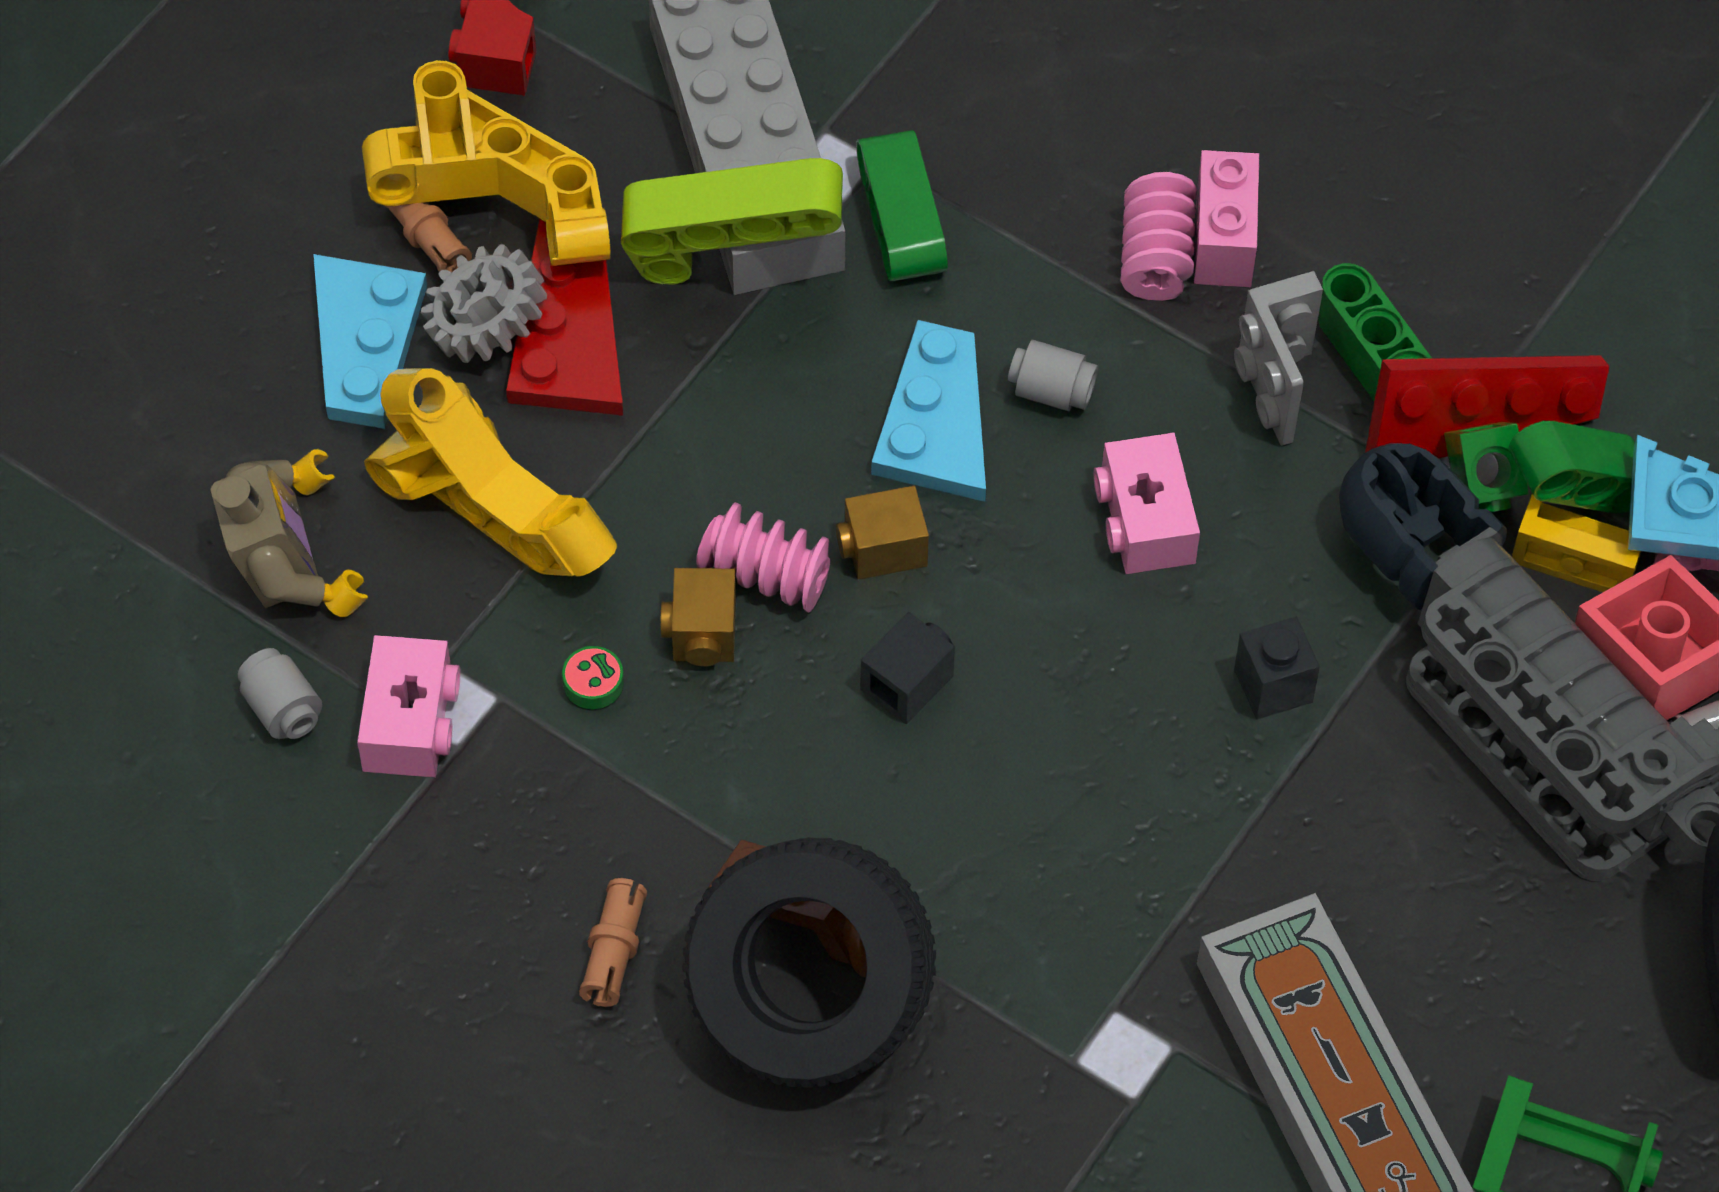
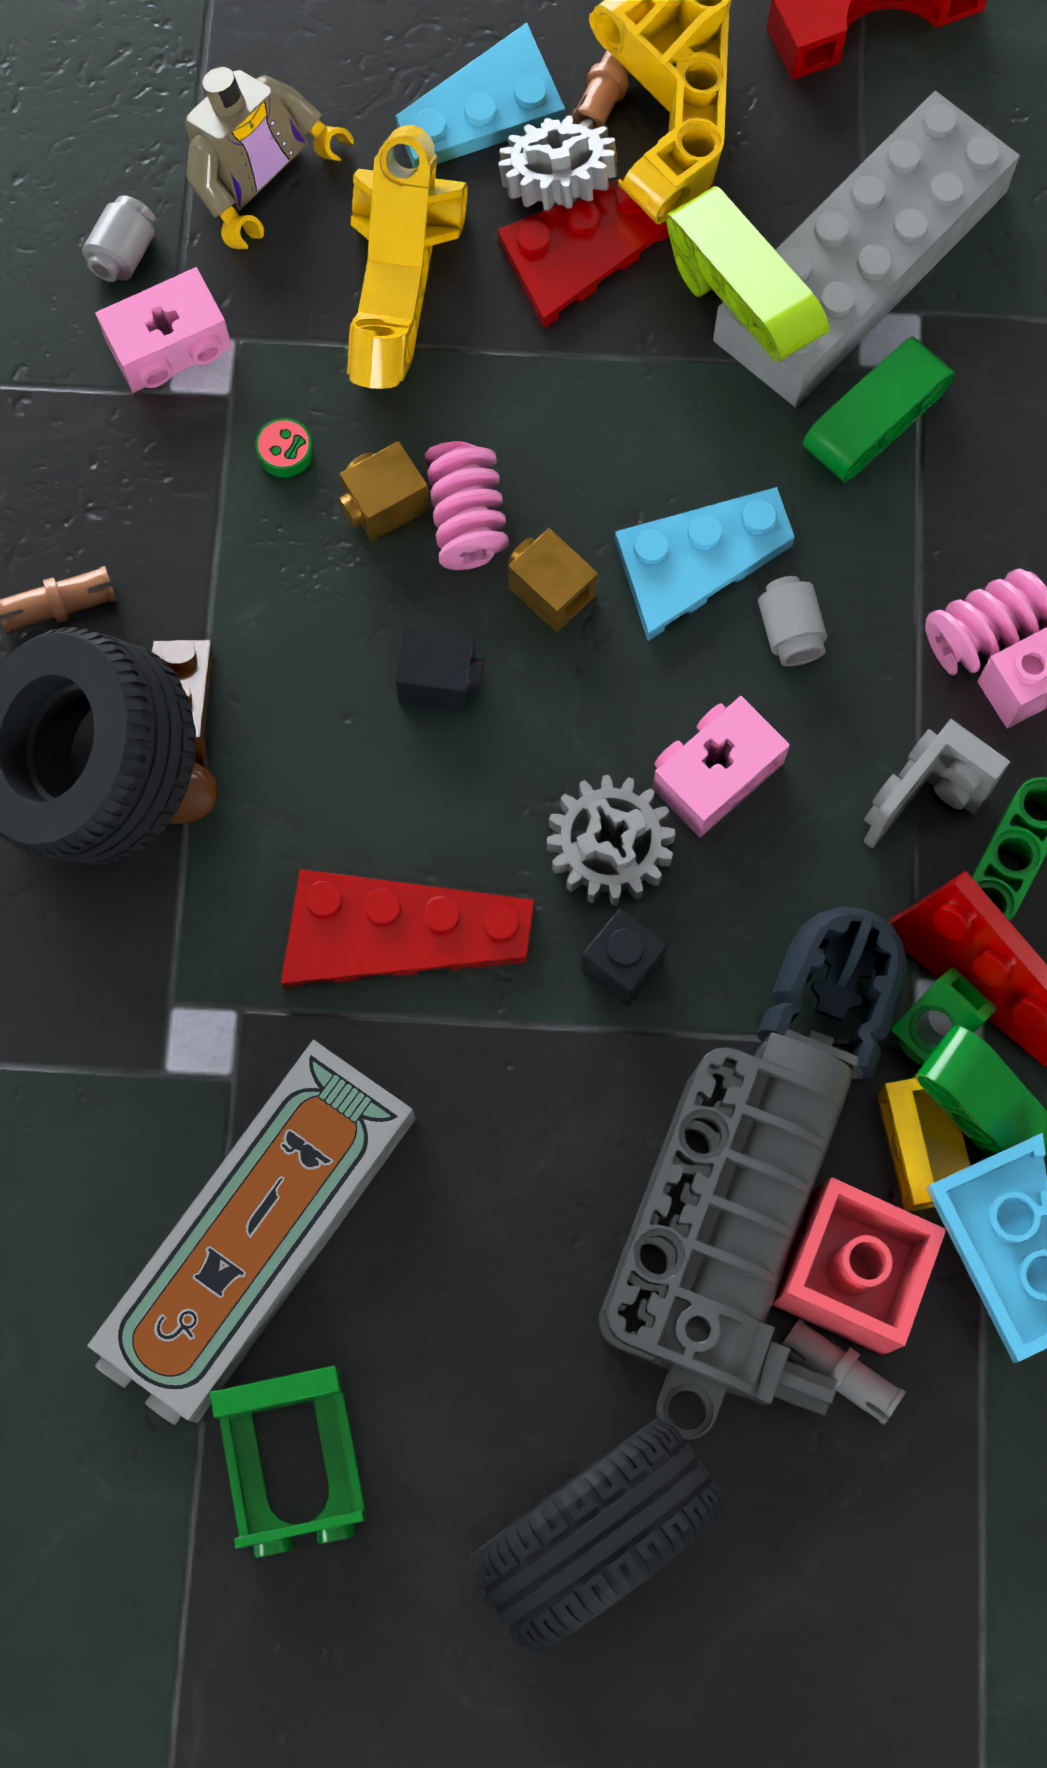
camera: 60 degrees right, 15 degrees up
none -> red wing [281,869,534,988]
none -> light grey gear [547,775,675,906]

